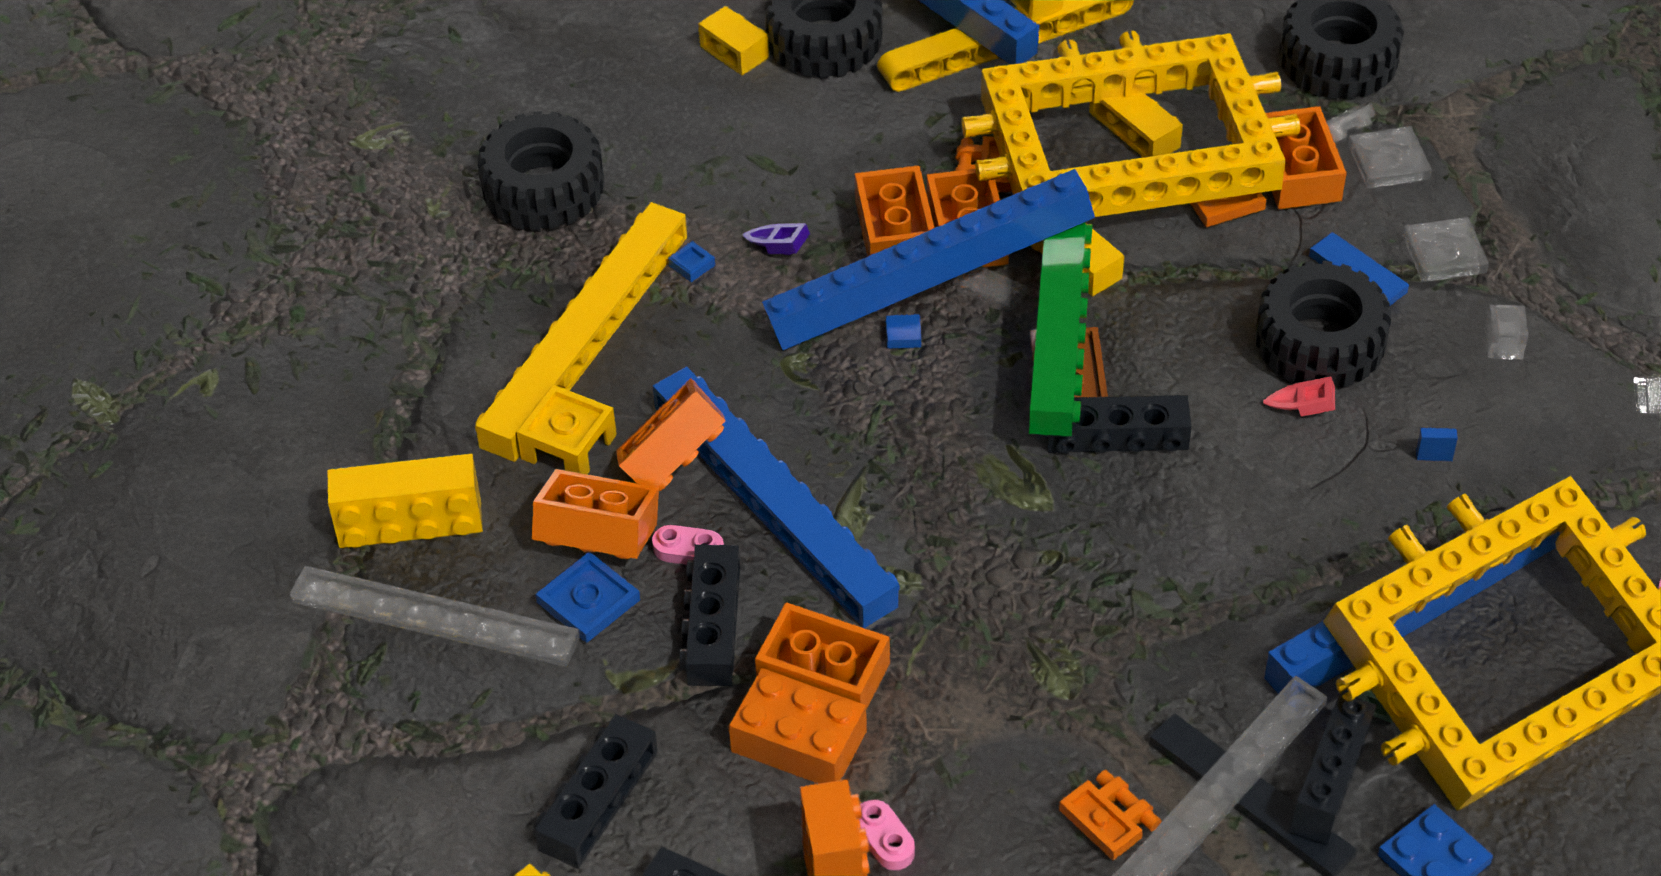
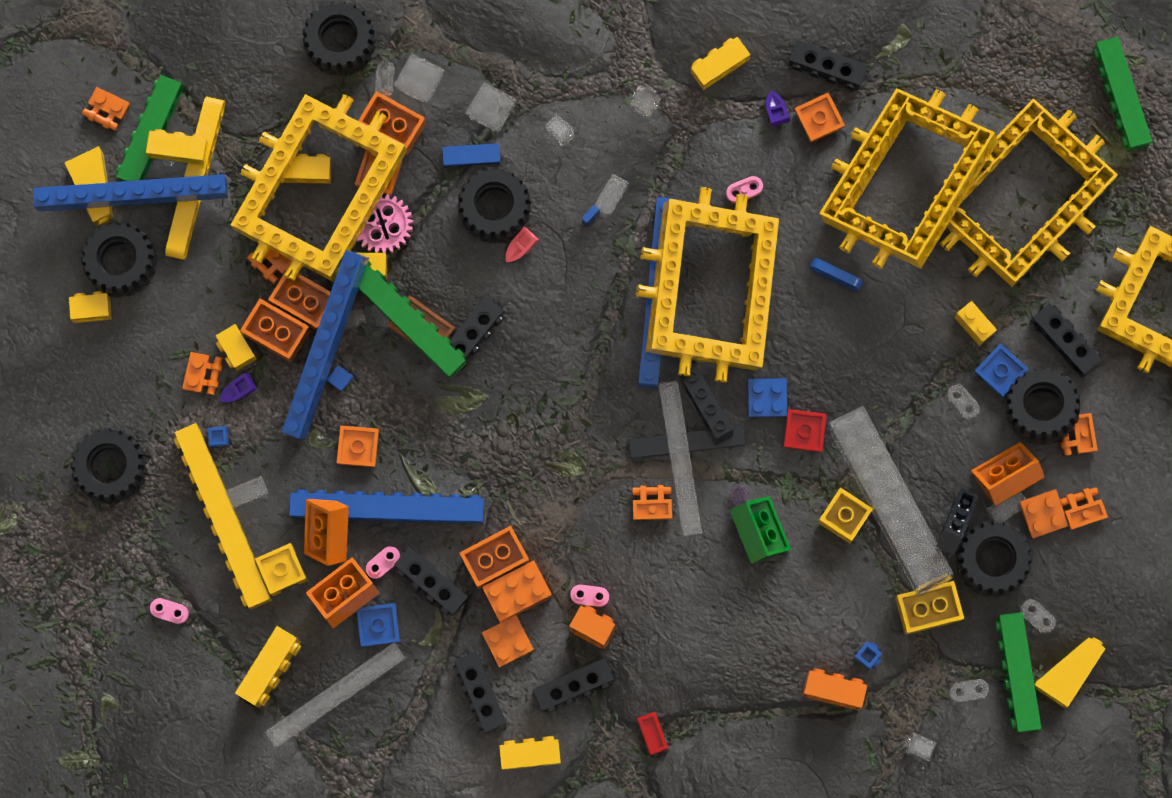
camera: 50 degrees left, 30 degrees up
none -> bright pink plate [150,598,189,624]
none -> orange plate [182,352,223,395]
none -> yellow brick [215,324,257,371]
none -> clear tile [226,476,269,509]
none -> orange plate [337,425,379,468]
none -> bright pink gear [357,194,414,254]
none -> orange plate [482,615,534,668]
none -> clear tile [595,173,629,216]

